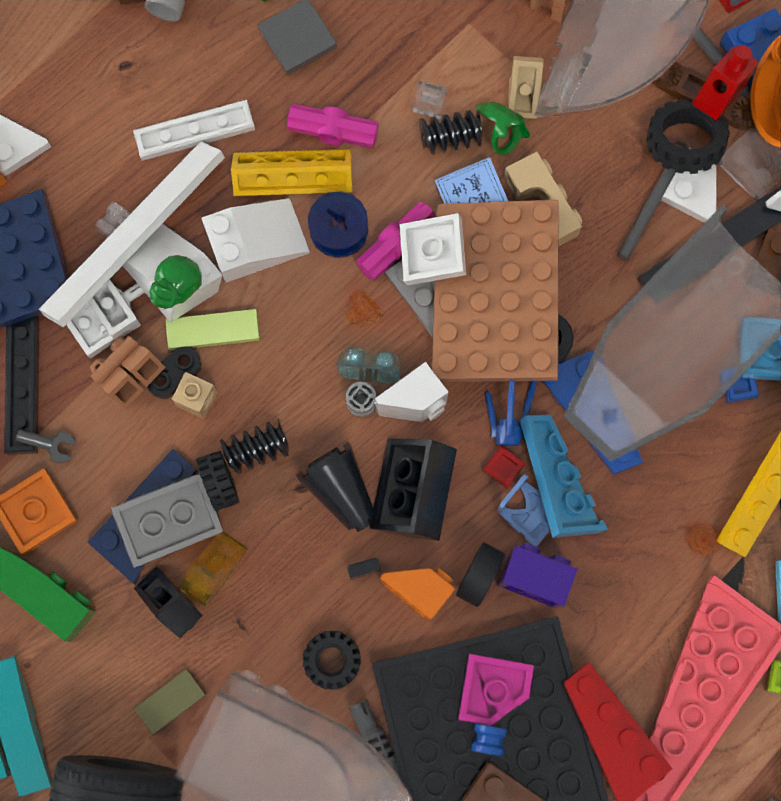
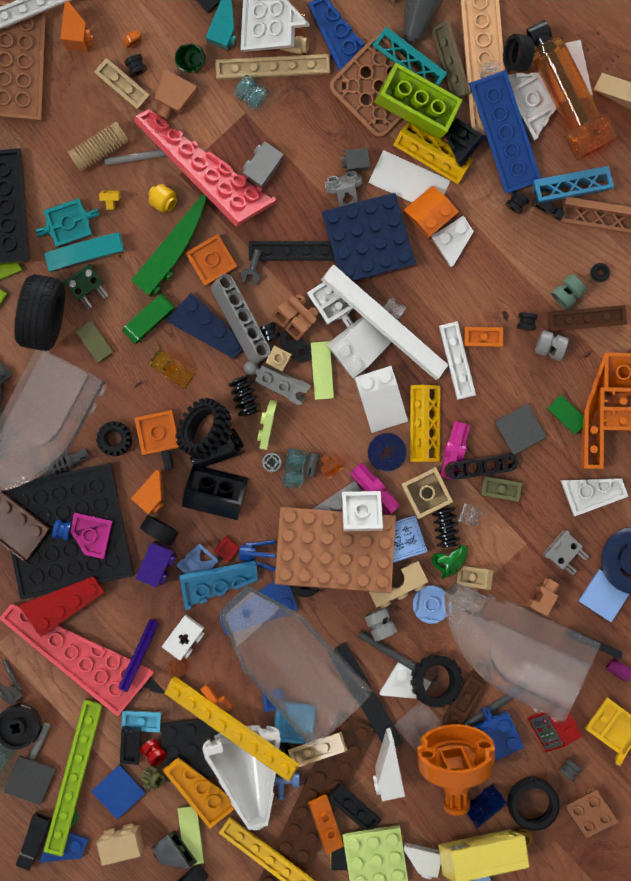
camera: 90 degrees right, 10 degrees up
light grey plate [110,473,223,568] -> none
black slope [134,566,203,638] -> none
green hair [149,255,202,309] -> none
black tyre [196,451,240,511] -> none
white slope [375,362,448,422] -> none
red torso [692,45,758,121] -> none
none -> dark green piece [63,264,108,310]
none -> dark purple axle [119,619,159,692]
none -> green beam [122,293,176,345]
none -> orange plate [134,410,179,455]
none -> white brick [162,614,204,660]
none -> black tyre [176,398,232,460]
none -> orange slope [200,683,233,711]
none -> light grey beam [211,274,270,364]
none -> light grey plate [244,361,311,405]
none -> yellowish green wing [257,399,277,450]
none -> black wheel [259,322,281,342]
none -> dark grey pin [304,452,321,477]
none -> light grey wheel [364,607,397,642]
none -> tan brick [400,467,453,519]
none -> light blue tile [412,585,451,624]
none -> black beam [445,453,518,480]
none -> orange plate [464,327,503,347]
none -> olive plate [480,476,522,502]
none -> black wheel [517,312,538,331]

